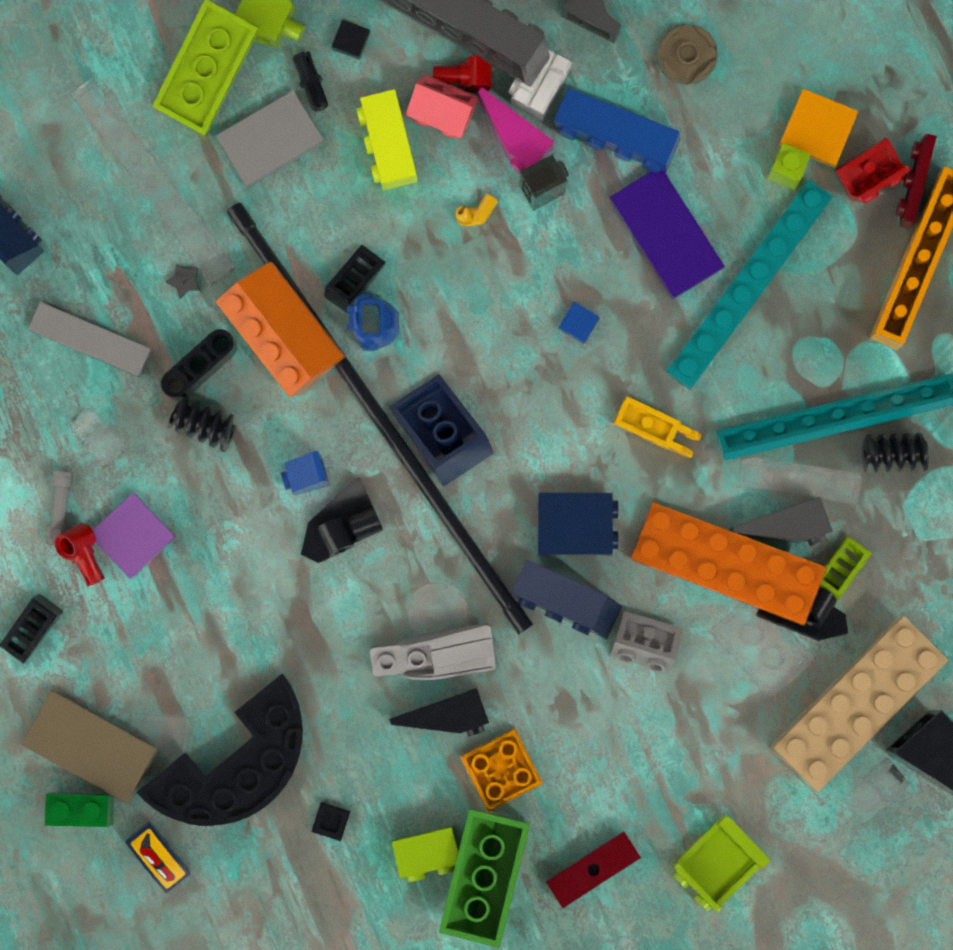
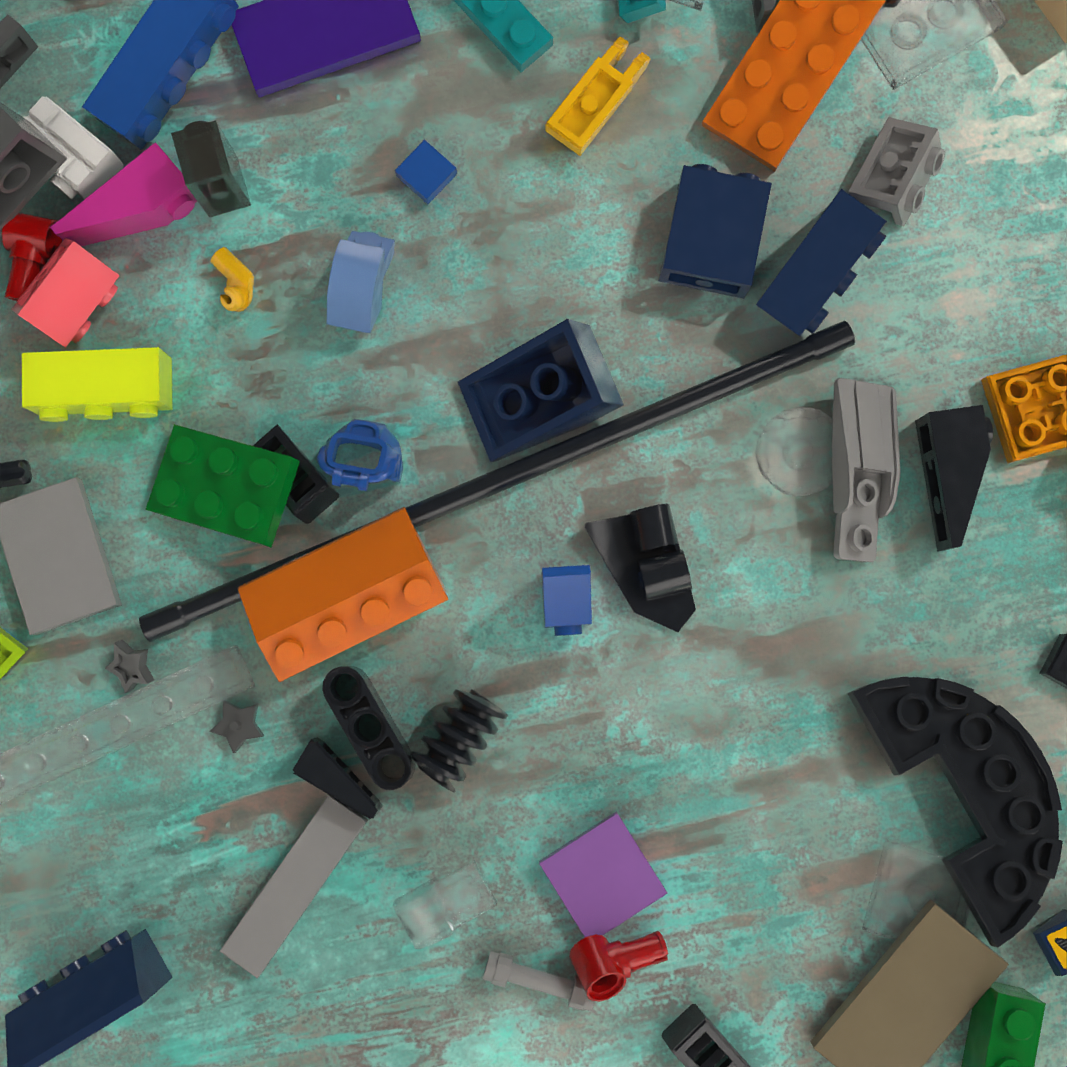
camera: 80 degrees left, 0 degrees up
none -> dark grey piece [105,640,155,693]
none -> green plate [145,424,300,548]
none -> black slope [292,737,383,819]
none -> medium blue brick [327,231,395,333]

